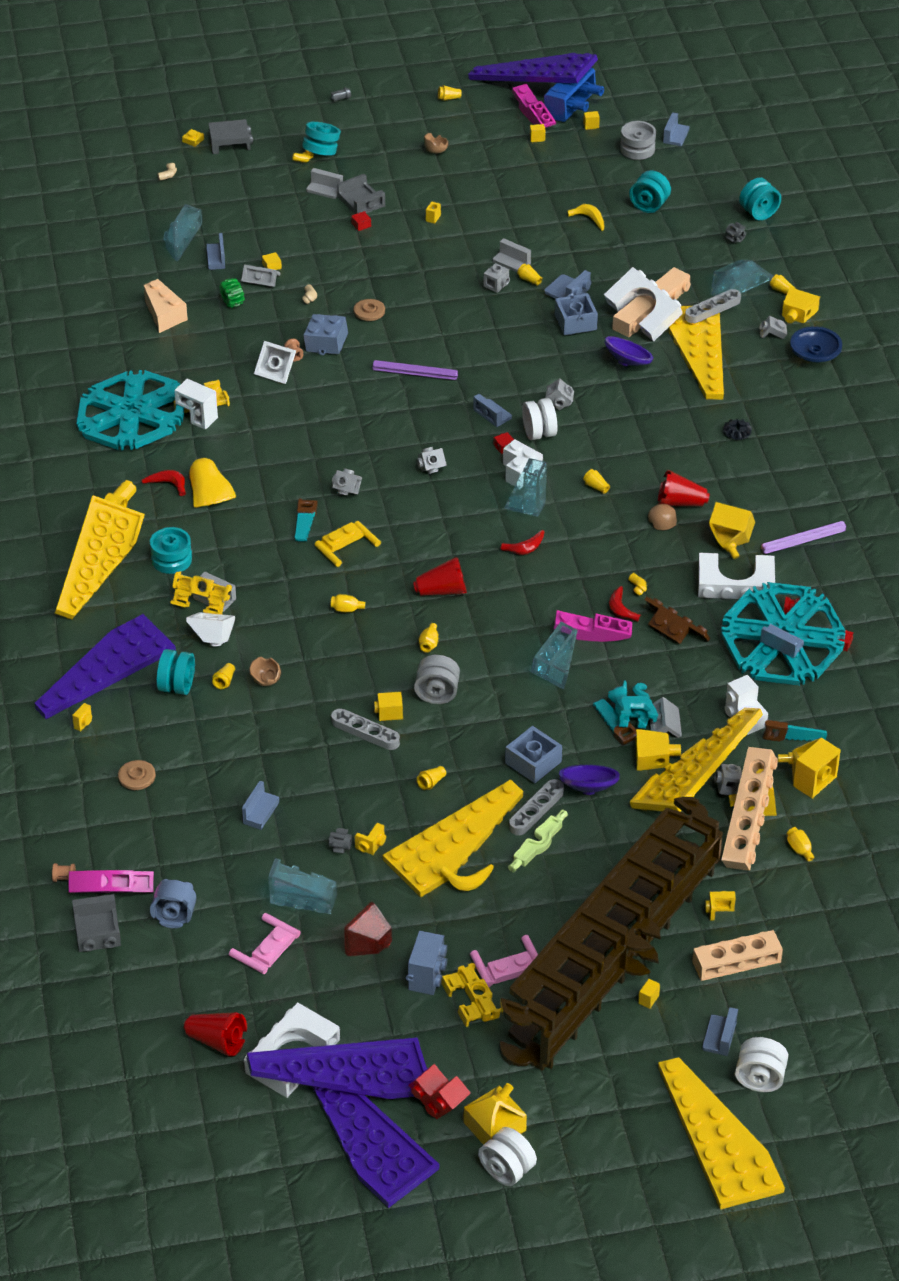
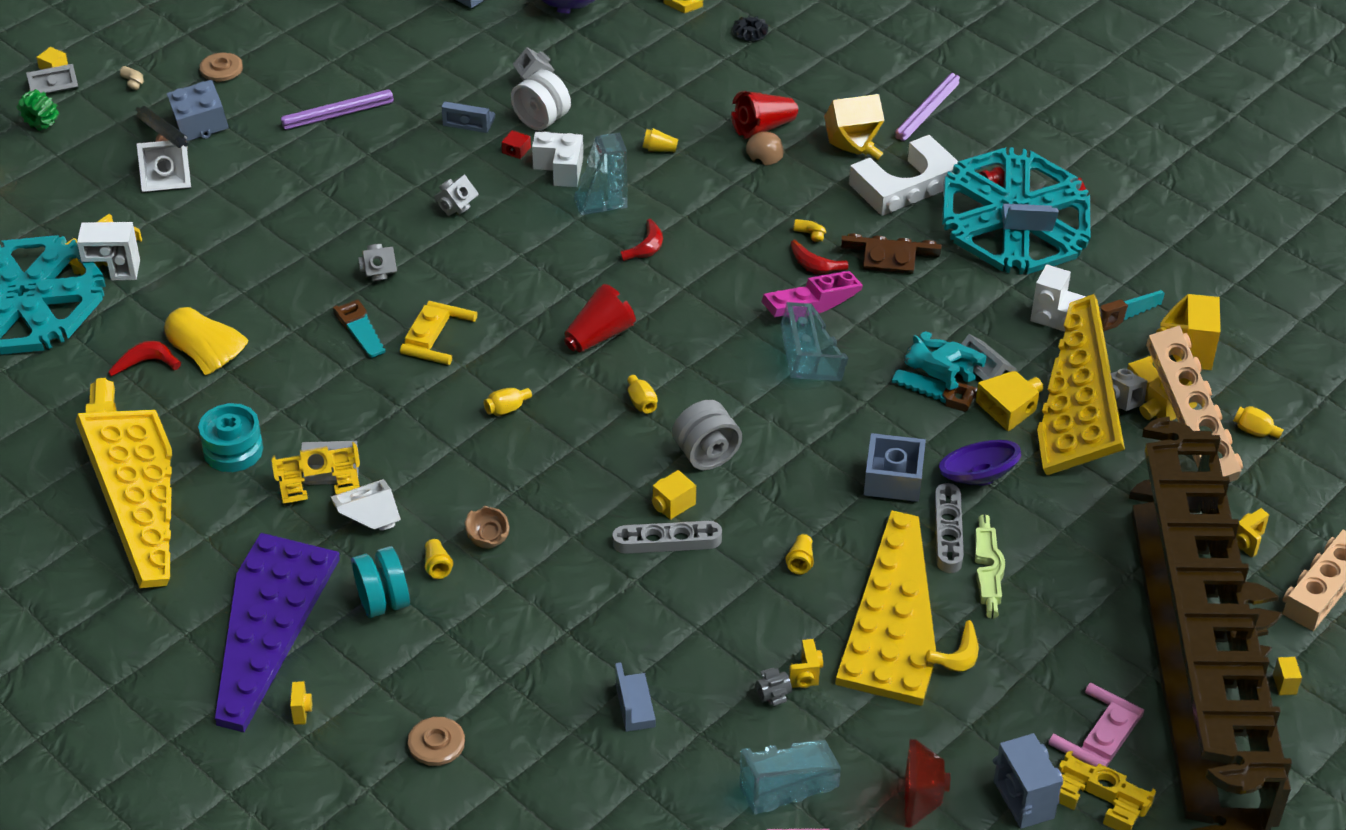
camera: 35 degrees left, 0 degrees up
none -> black axle [135,105,189,148]

